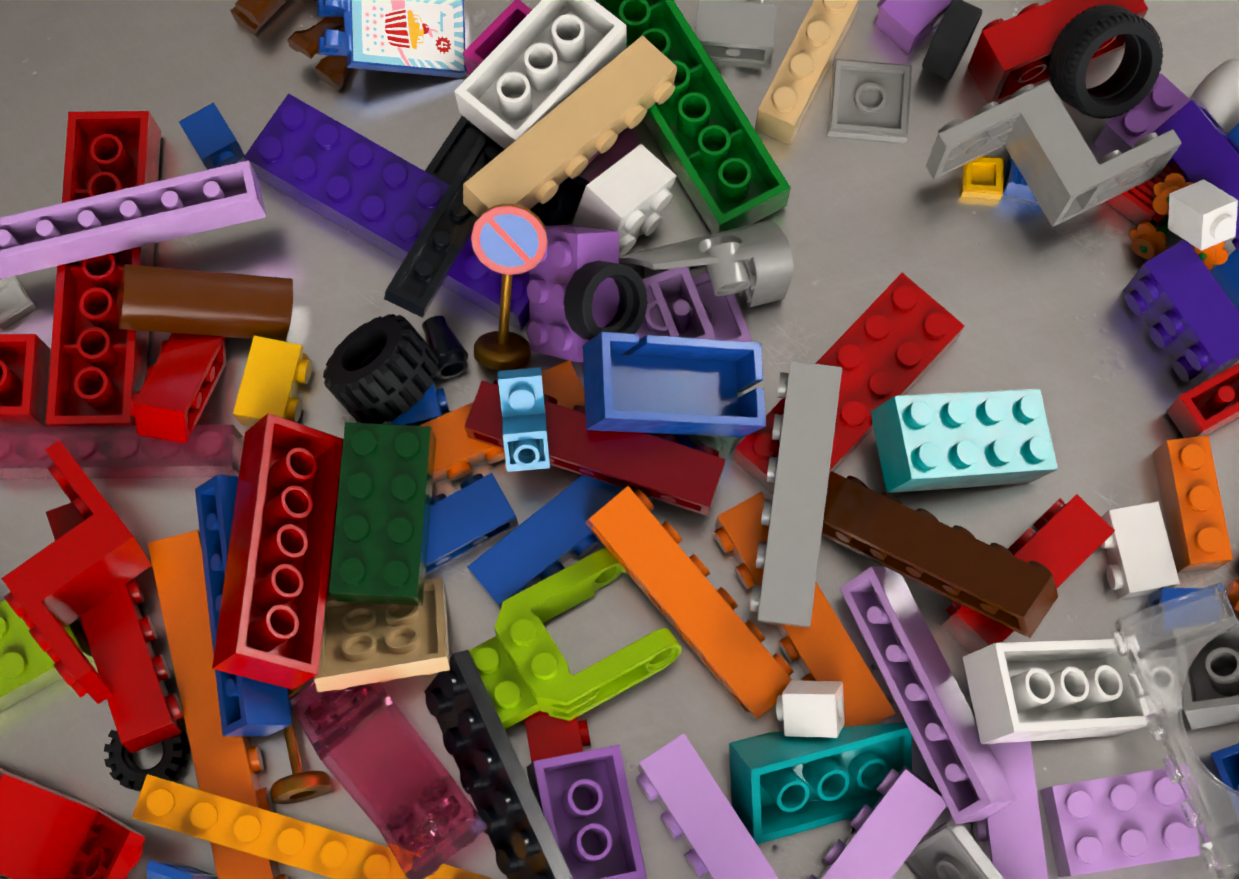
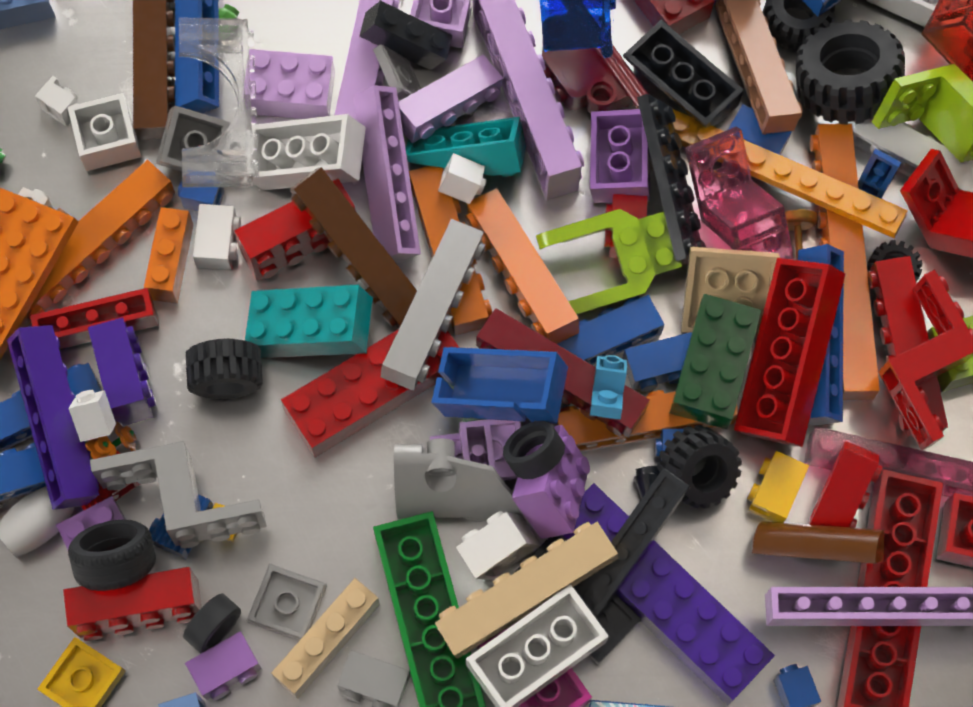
camera: 170 degrees left, 5 degrees down
piece [471,204,548,371] -> none
none -> black tyre [186,338,263,399]

